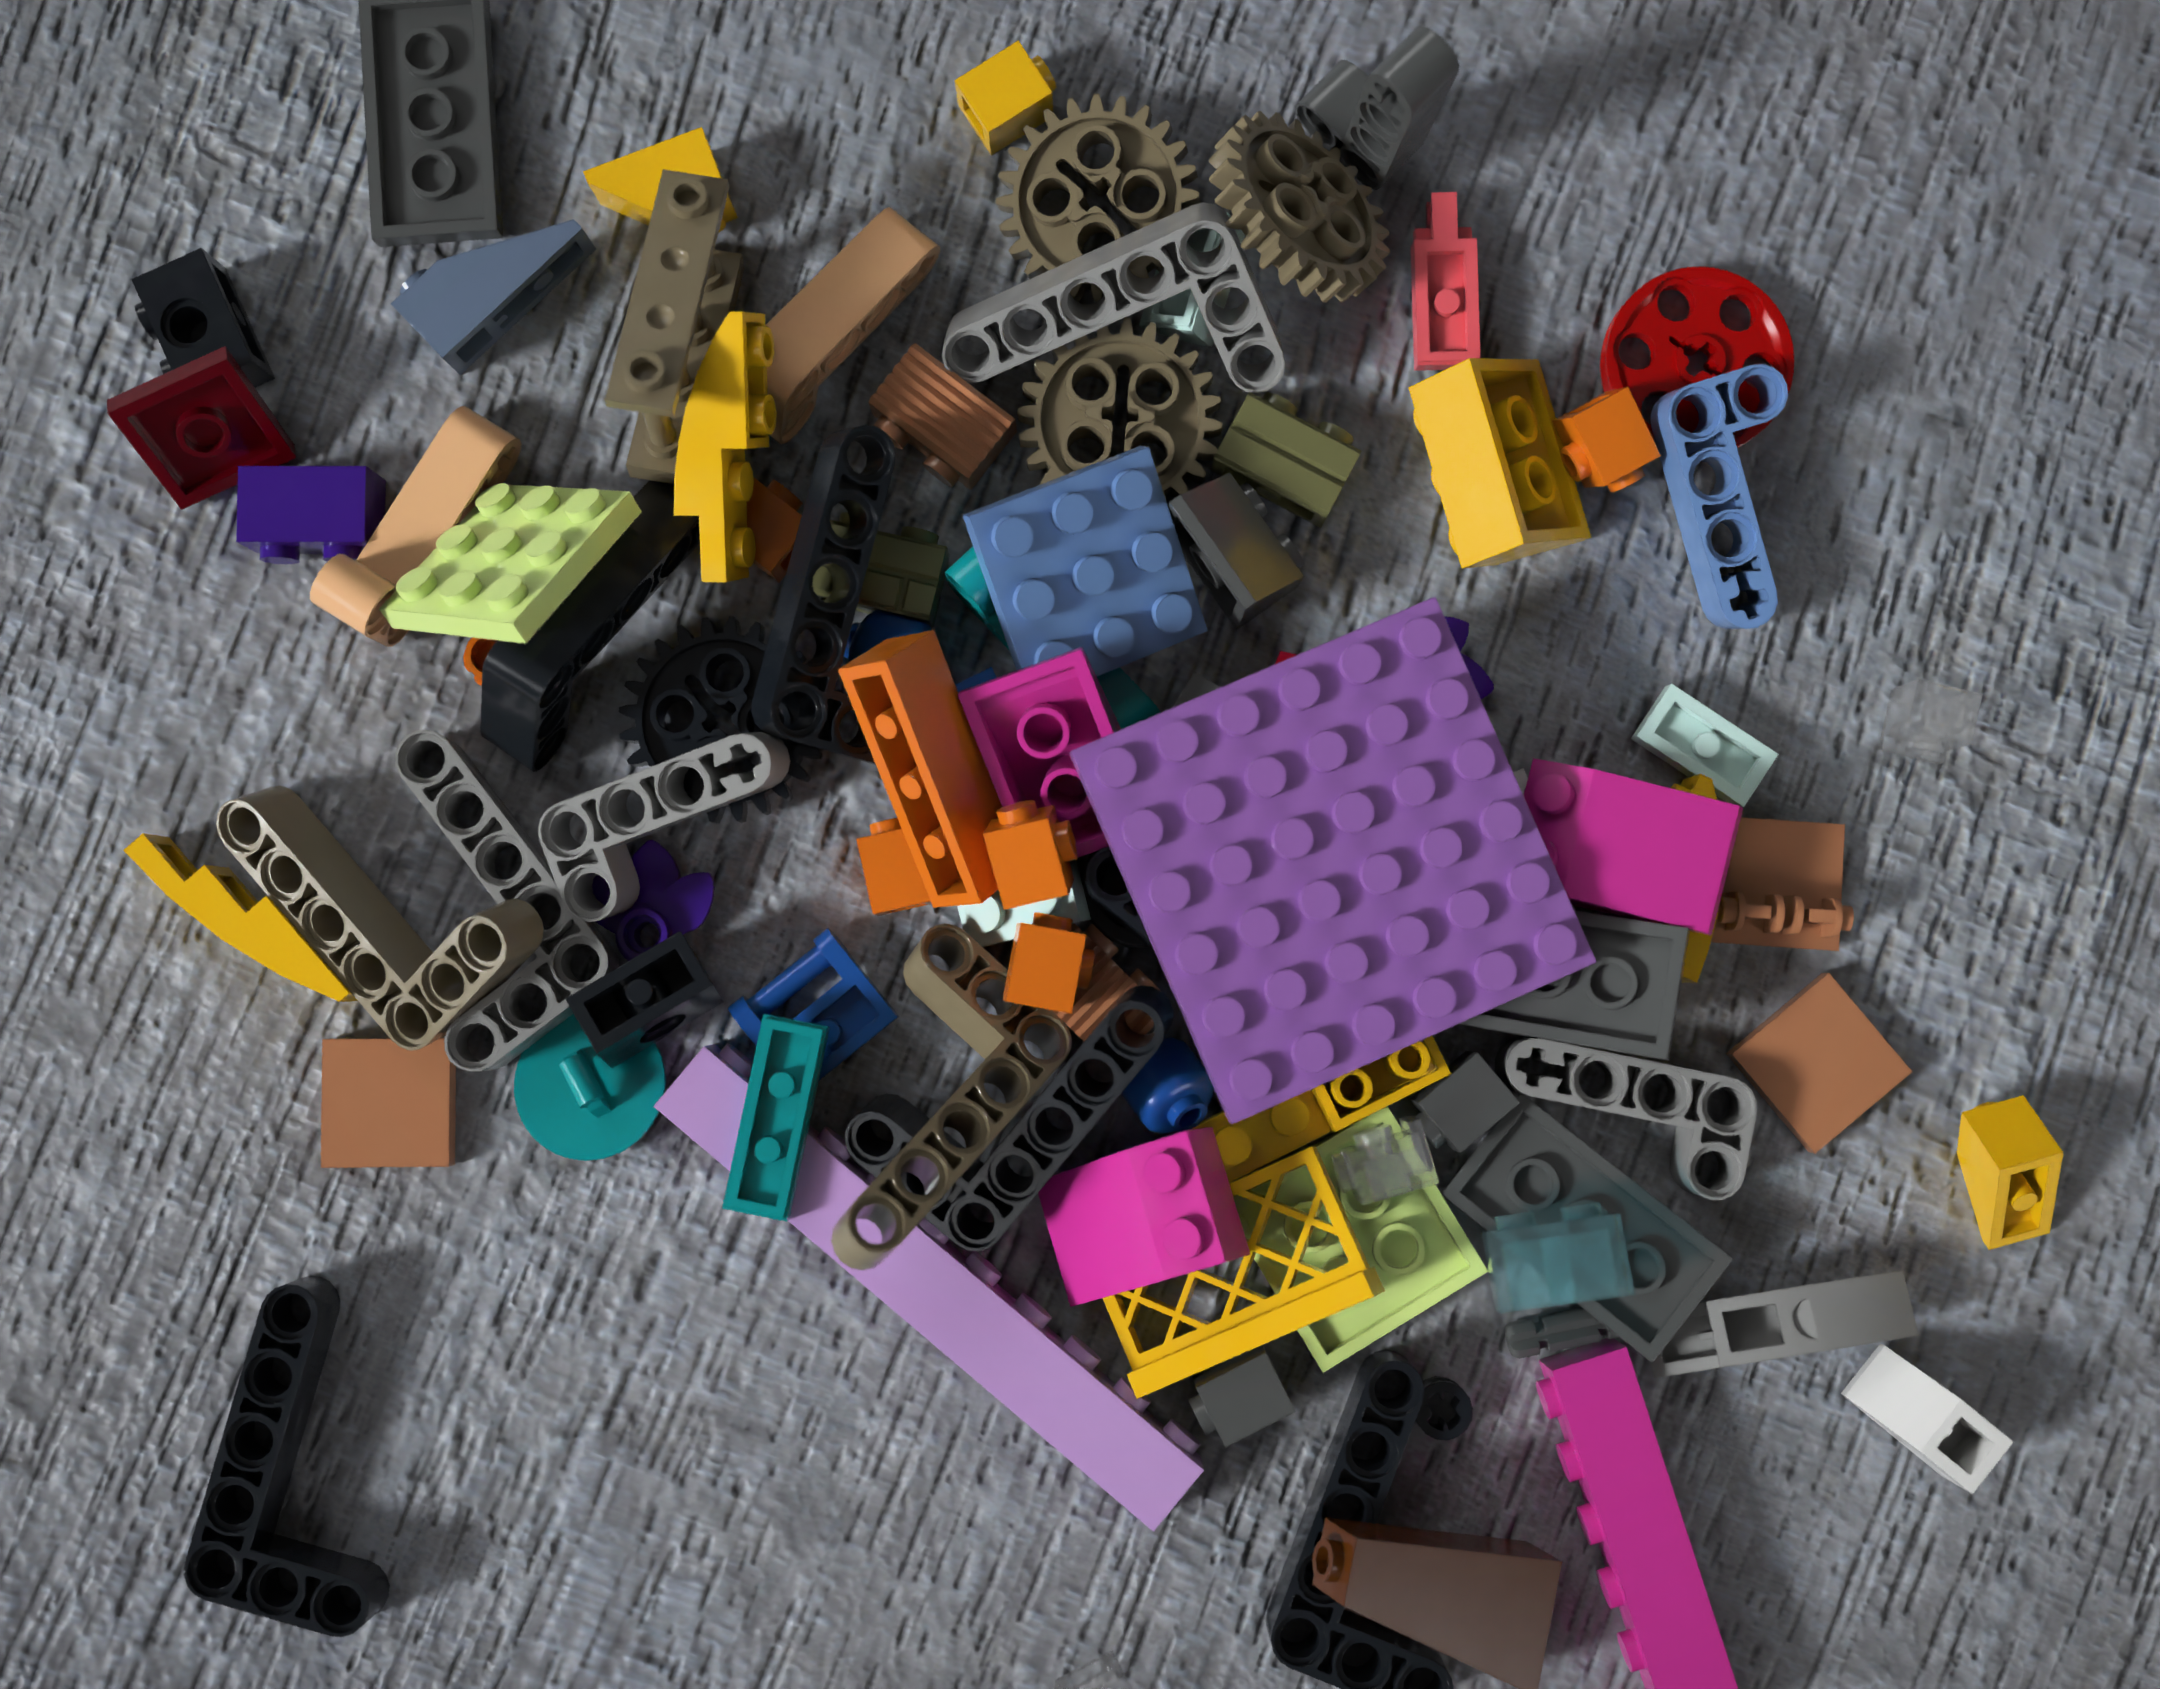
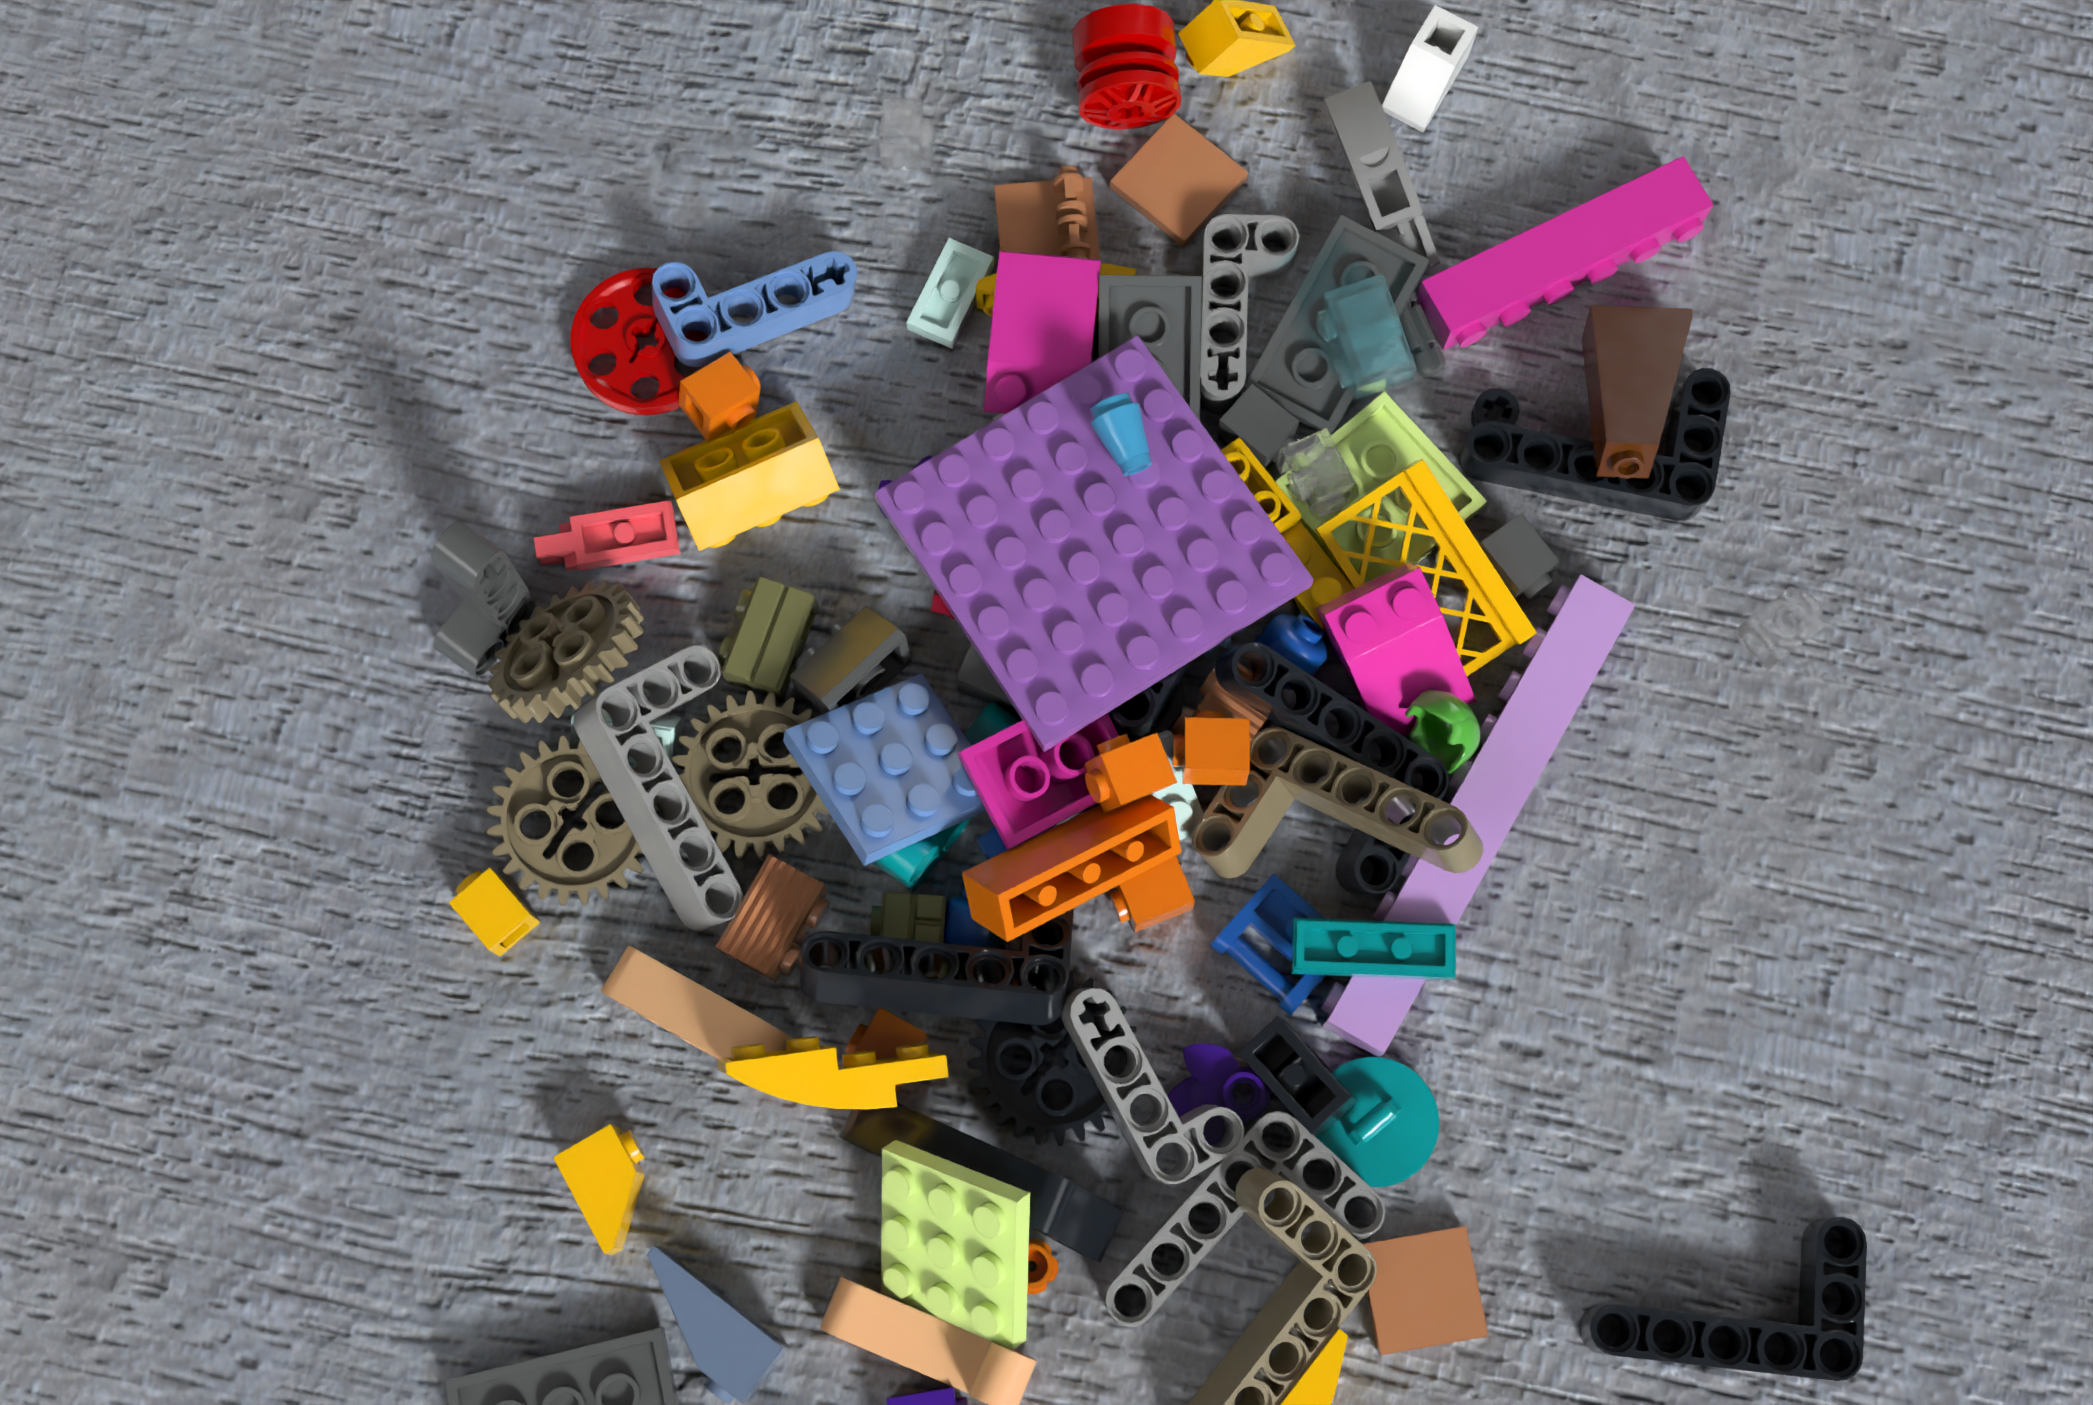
camera: 100 degrees left, 10 degrees down
dark tan fence [605,169,745,484] -> none
none -> red wheel [1072,3,1181,130]
none -> dark azure cone [1090,393,1153,476]
none -> bright green hair [1405,689,1480,774]

